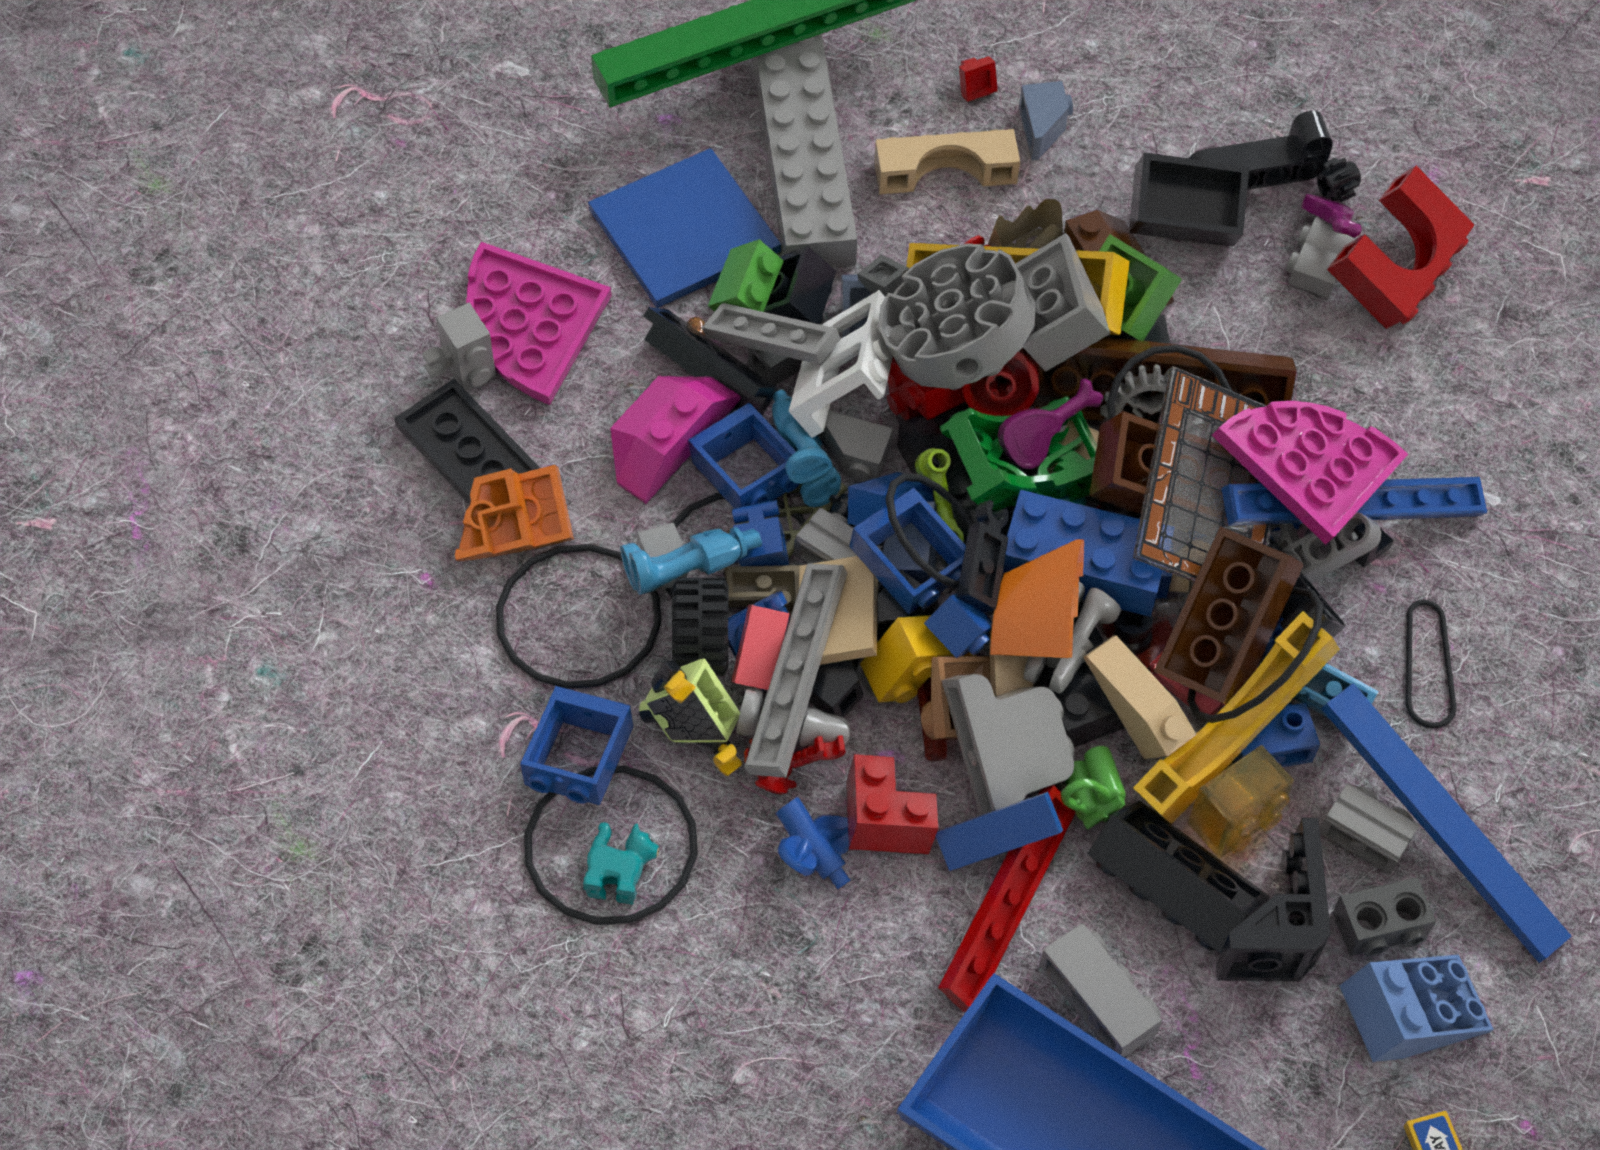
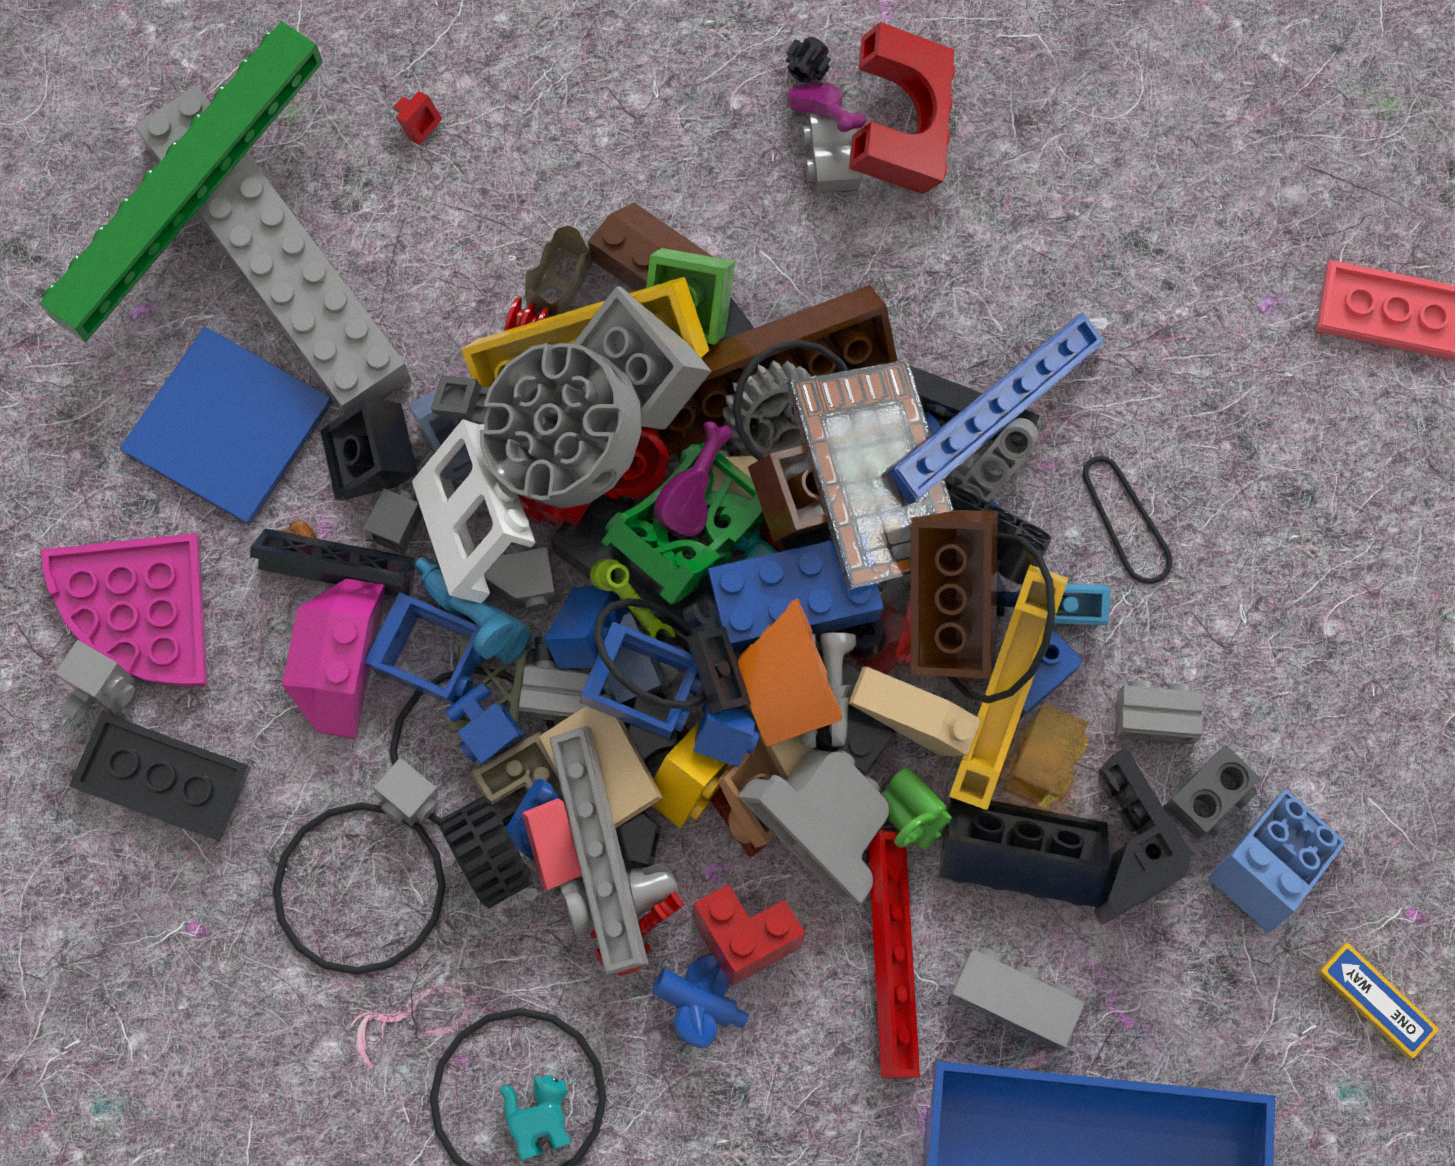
camera: 30 degrees left, 15 degrees up
orange slope [455,465,574,562] -> none
blue window [520,686,633,806] -> none
dark azure piece [620,527,762,595] -> none
torso [639,659,743,776] -> none
light grey plate [702,303,841,365] -> none
bright green brick [708,239,784,312] -> none
tan arch [874,129,1020,194] -> none
blue tile [936,792,1063,871] -> none
sand blue slope [1019,81,1073,160] -> none
black piece [1129,152,1249,247] -> none
black beam [1189,110,1333,190] -> none
dark pink plate [1212,401,1408,545] -> none
blue tile [1321,683,1572,963] -> none

